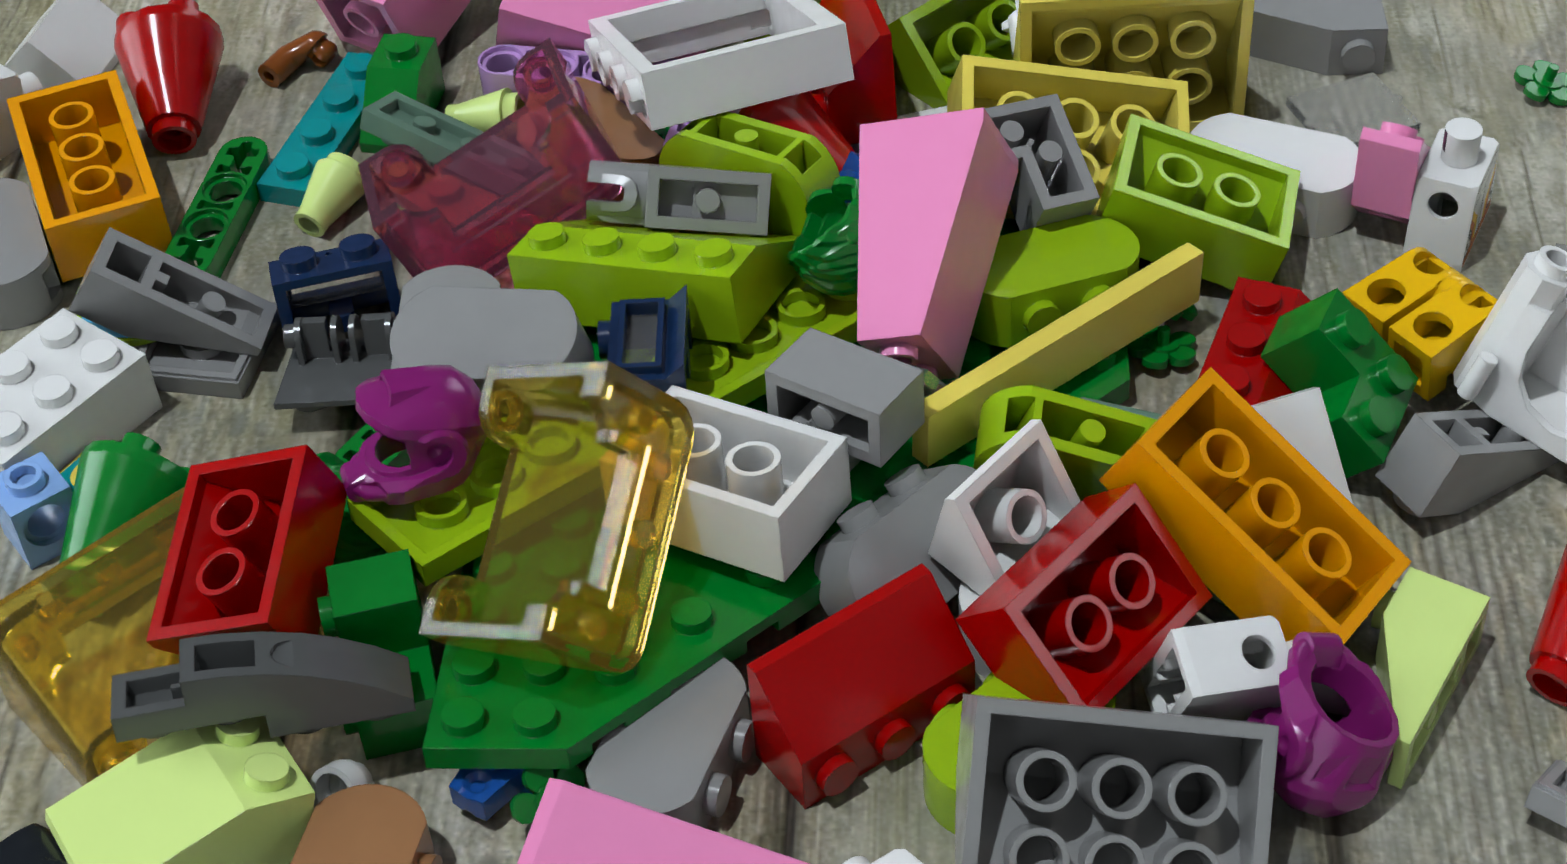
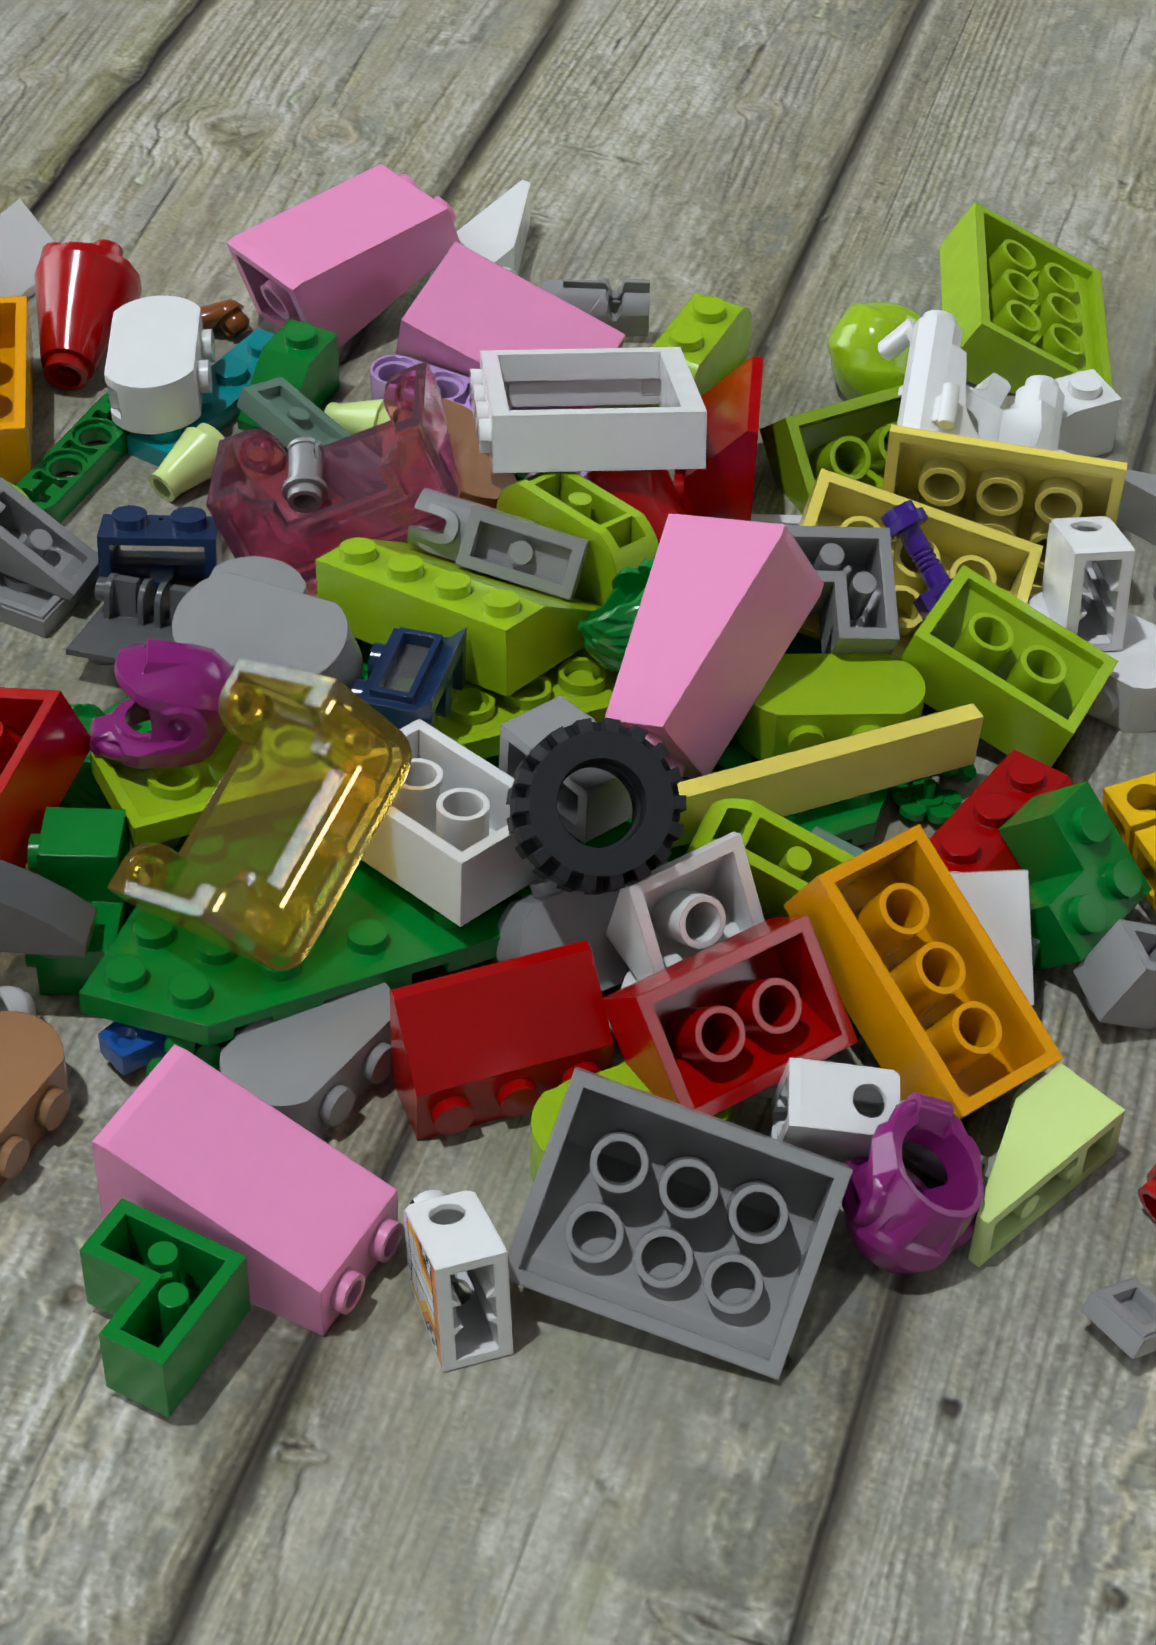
camera: 10 degrees right, 0 degrees up
none -> white brick [104,295,215,434]
none -> light grey pin [282,437,328,513]
none -> black tyre [506,718,687,895]
none -> dark purple hinge [880,500,953,621]
none -> white torso [1042,516,1135,651]

